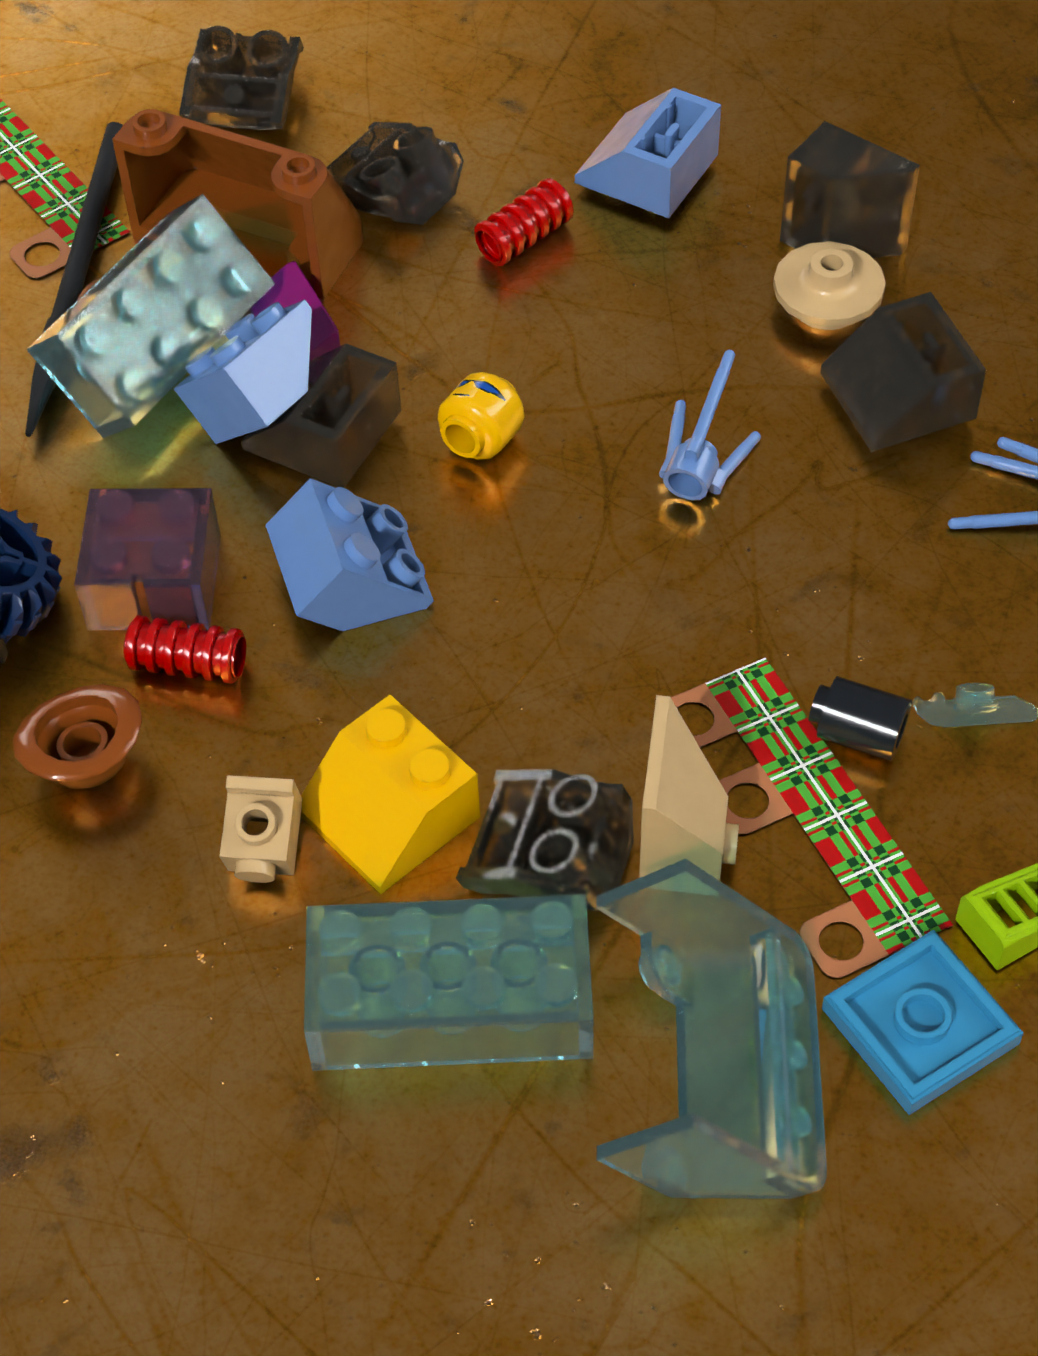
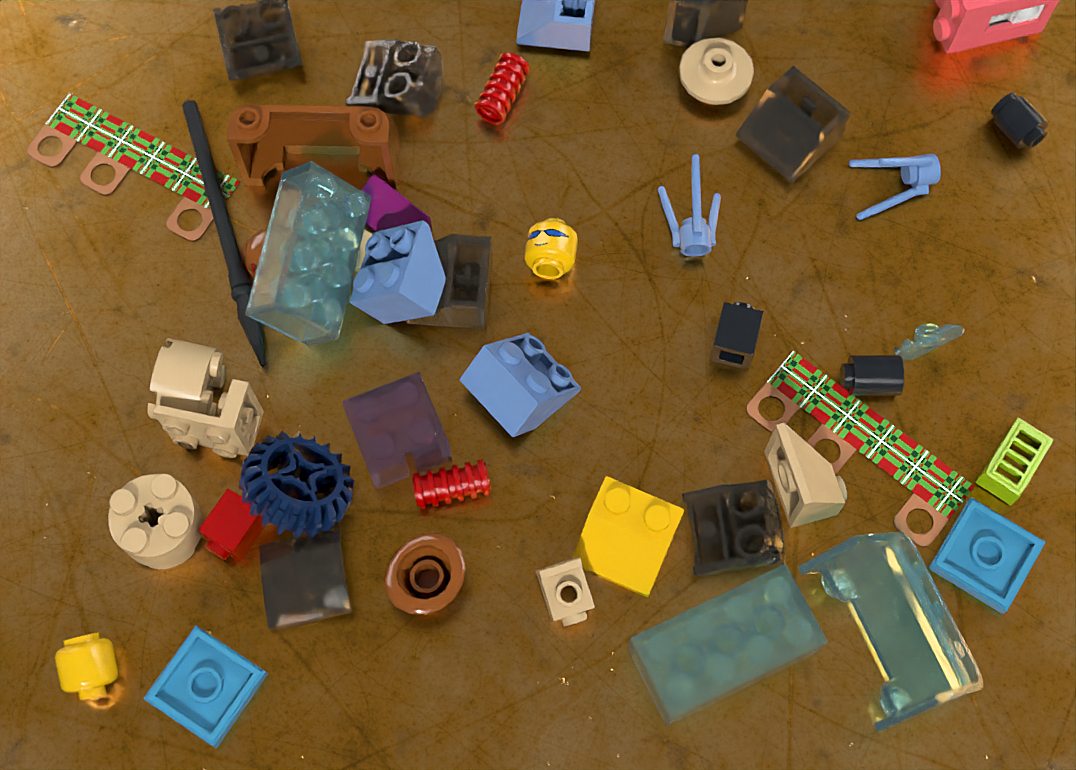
camera: 25 degrees left, 15 degrees up
none -> black brick [709,302,763,370]

